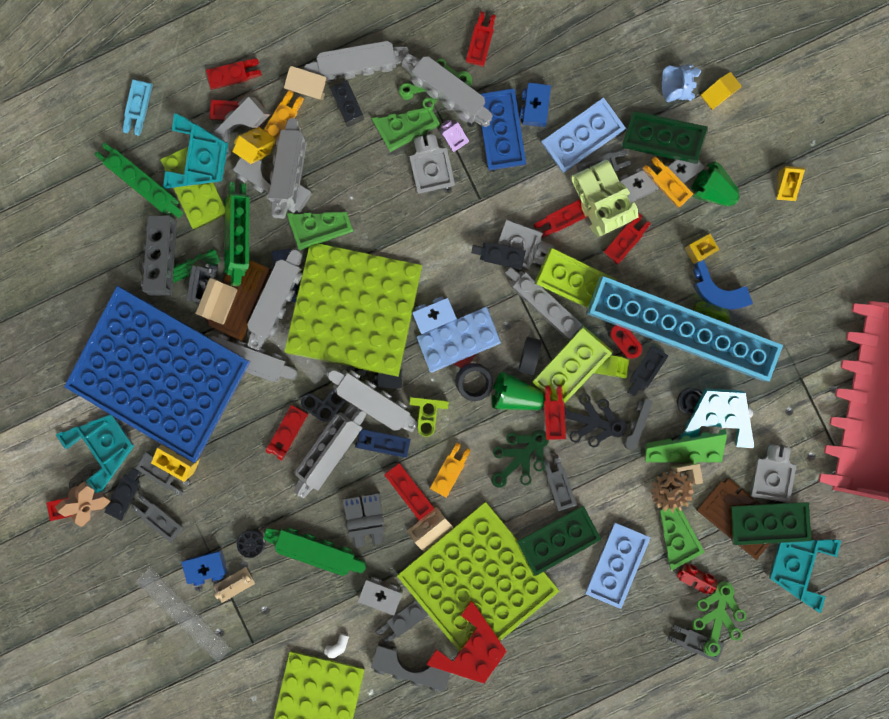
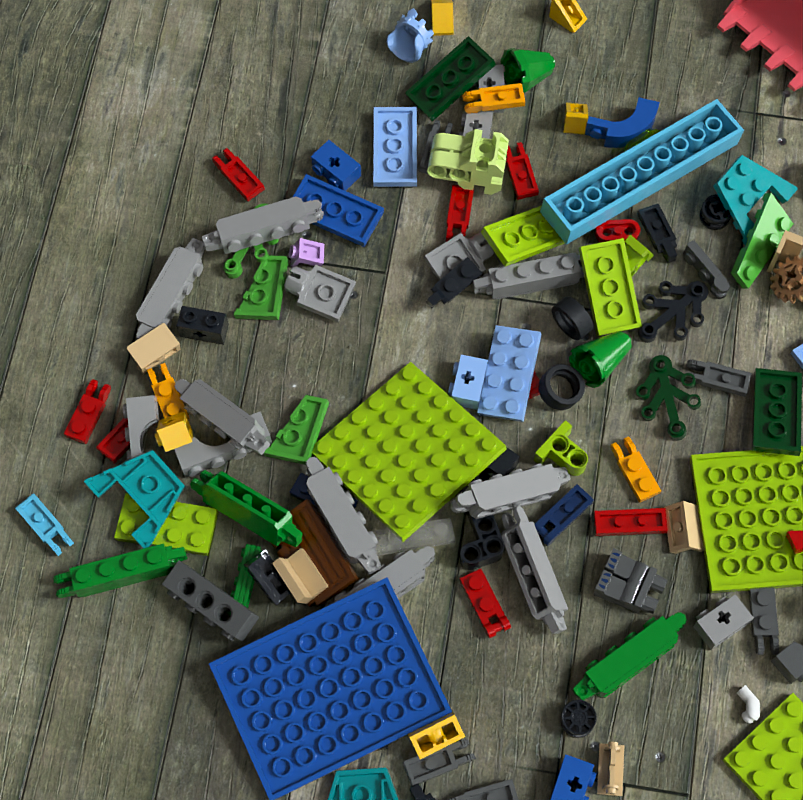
camera: 55 degrees left, 20 degrees down
red hinge [544,385,566,440] -> none

